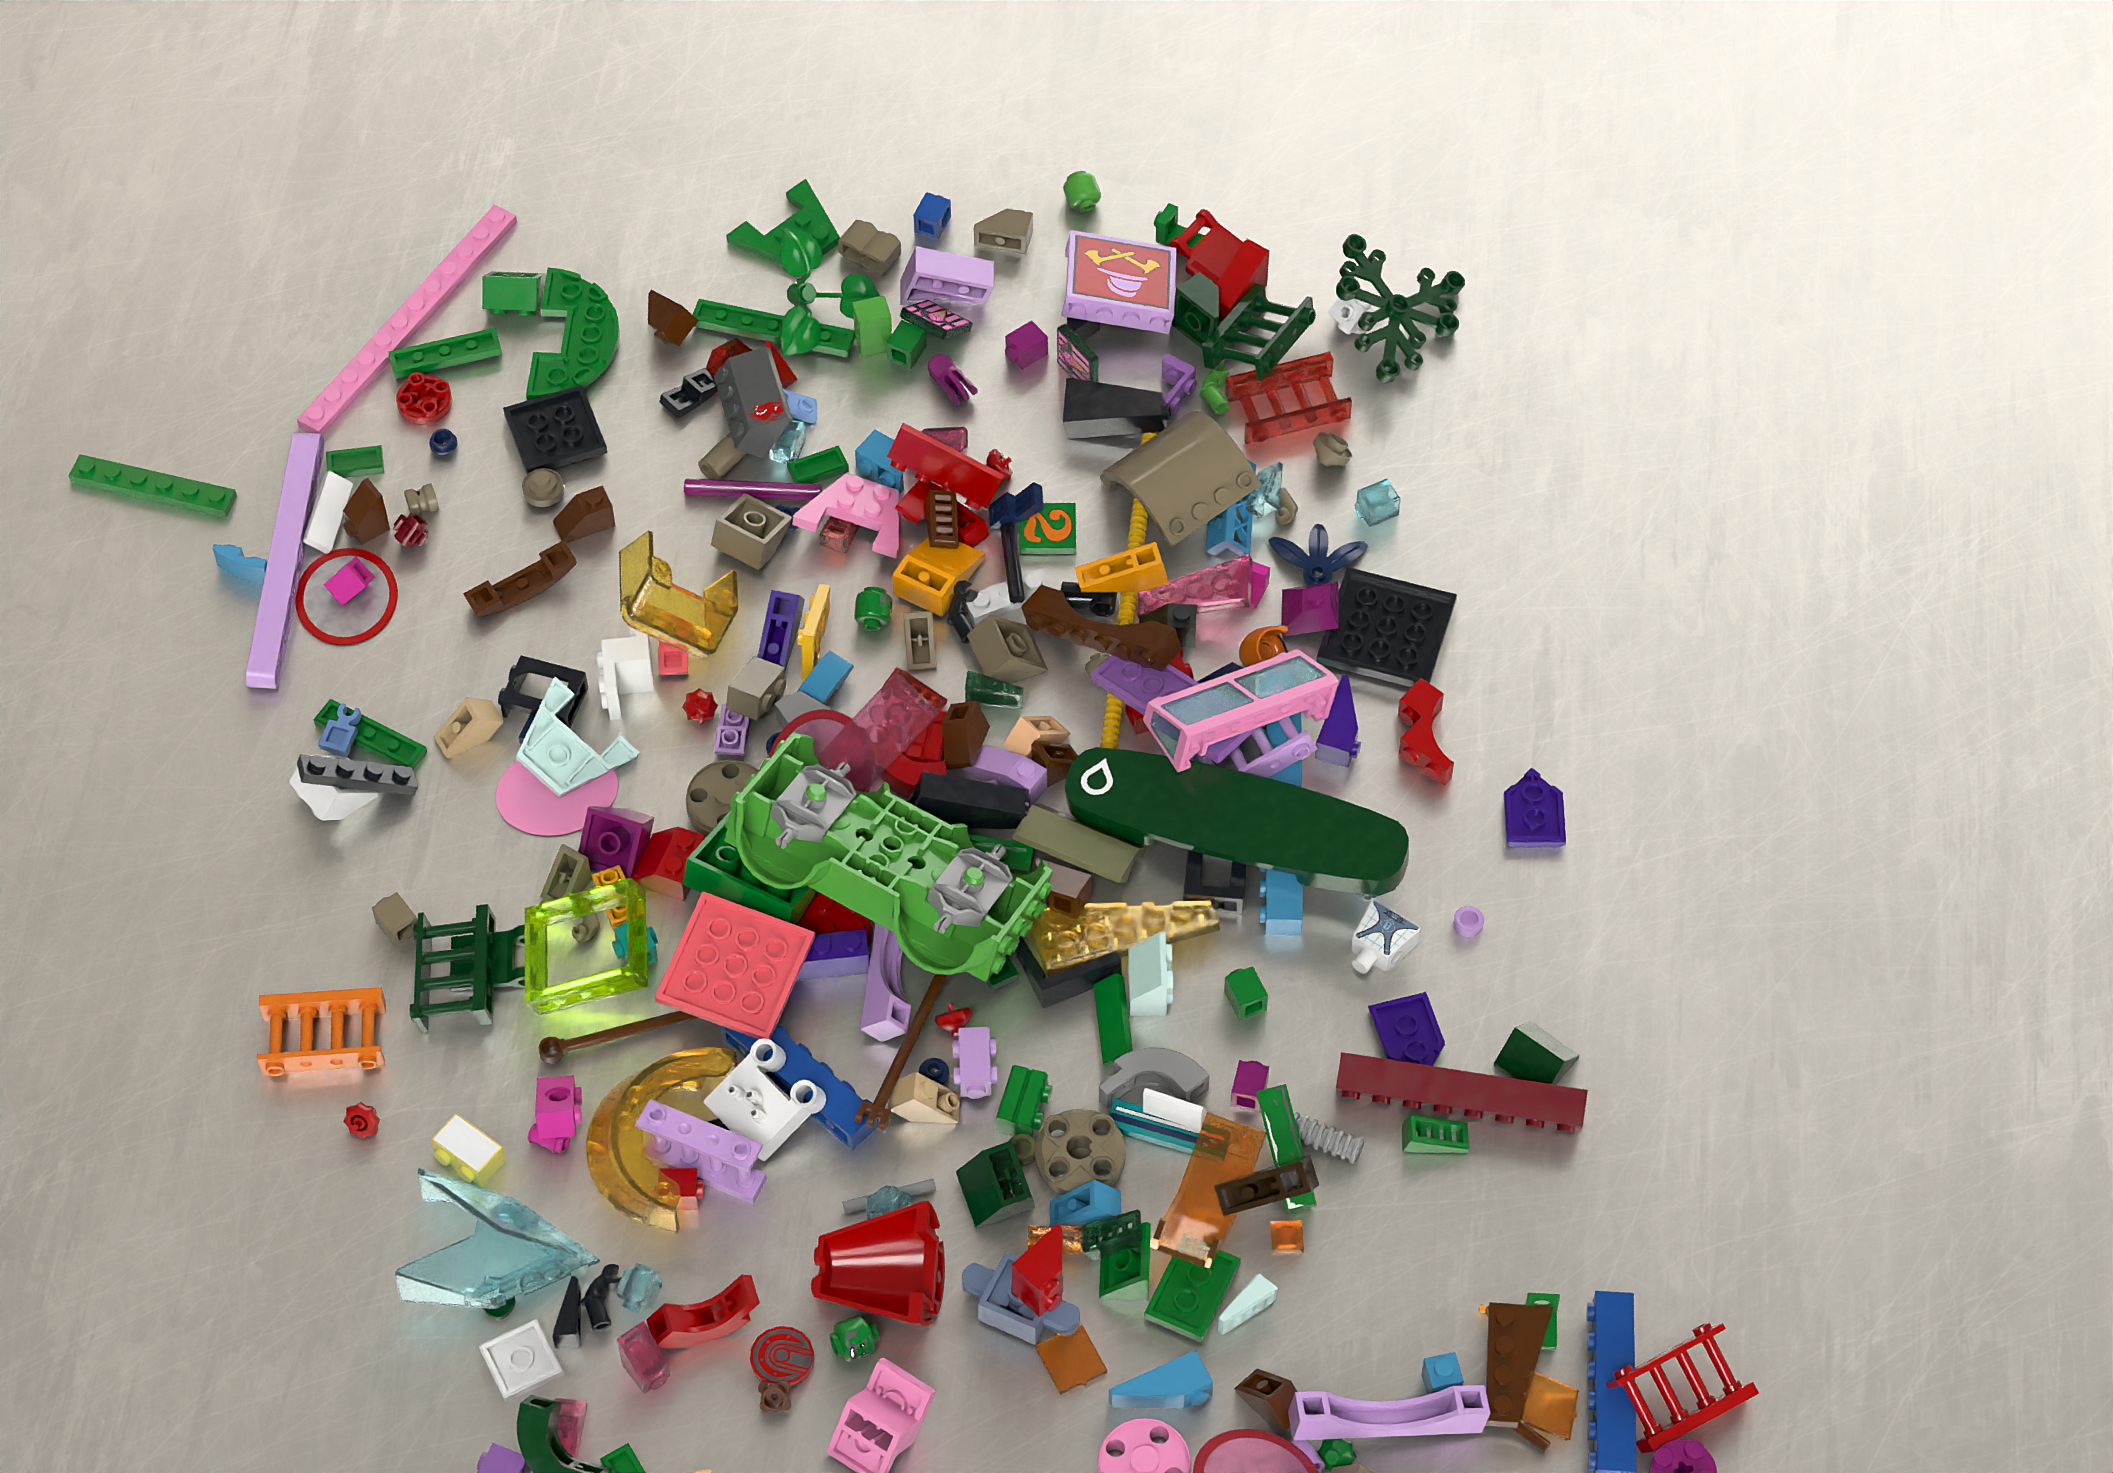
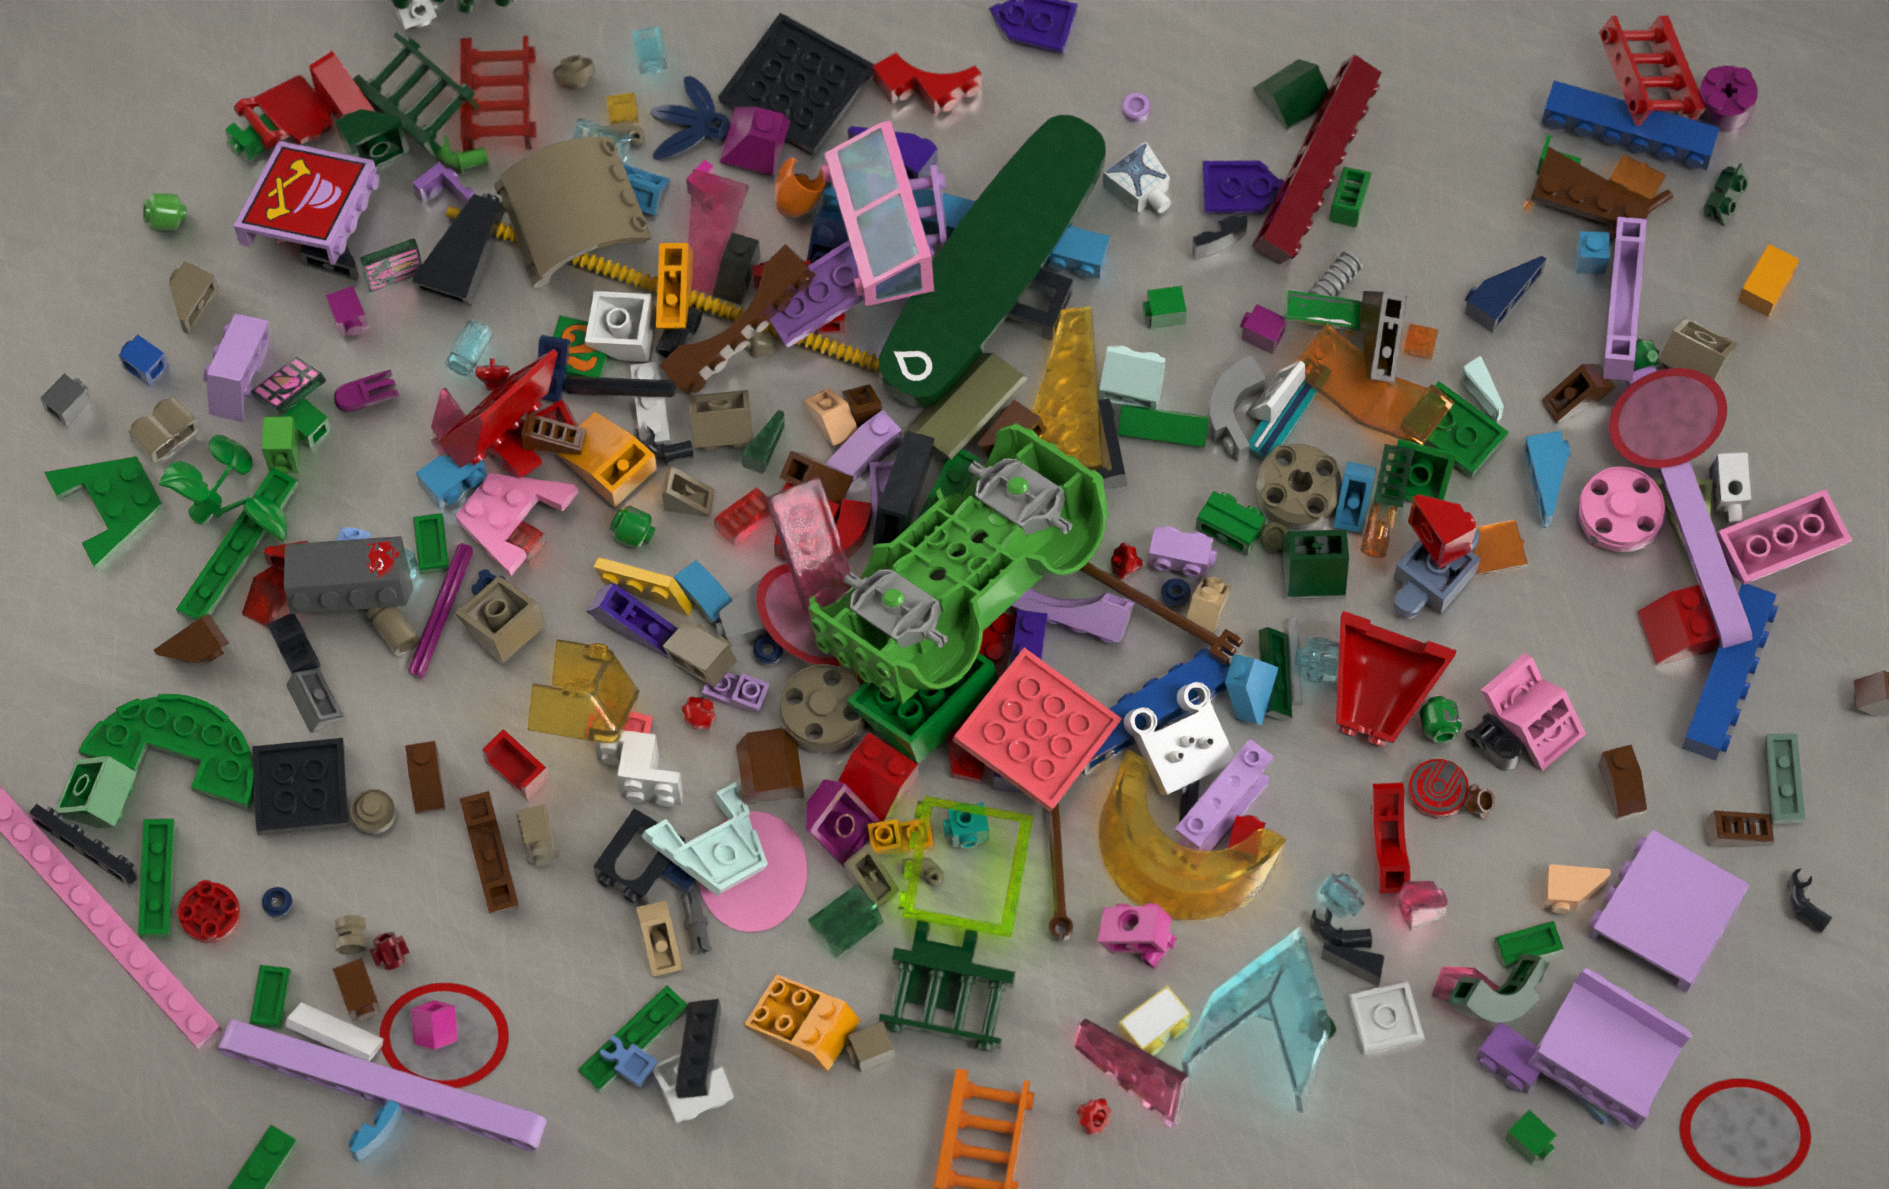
camera: 75 degrees left, 10 degrees up
none -> black plate [29,803,137,888]
none -> dark grey brick [40,373,91,427]
none -> dark grey slope [286,668,344,733]
none -> clear light blue piece [445,320,493,377]
none -> red panel [482,729,549,801]
none -> dark tan brick [516,804,558,866]
none -> white slope [585,291,657,362]
none -> clear yellow tile [607,92,639,125]
none -> dark grey pin [680,891,712,955]
none -> reddish brown slope [736,728,804,805]
none -> light orange slope [744,974,861,1071]
none -> clear green bracket [807,885,884,957]
none -> clear pink wing [1074,1018,1189,1128]
none -> black slope [1192,215,1248,260]
none -> dark azure slope [1225,654,1279,725]
none -> dark green plate [1259,627,1292,721]
none -> dark blue slope [1464,256,1546,333]
none -> black piece [1464,713,1522,771]

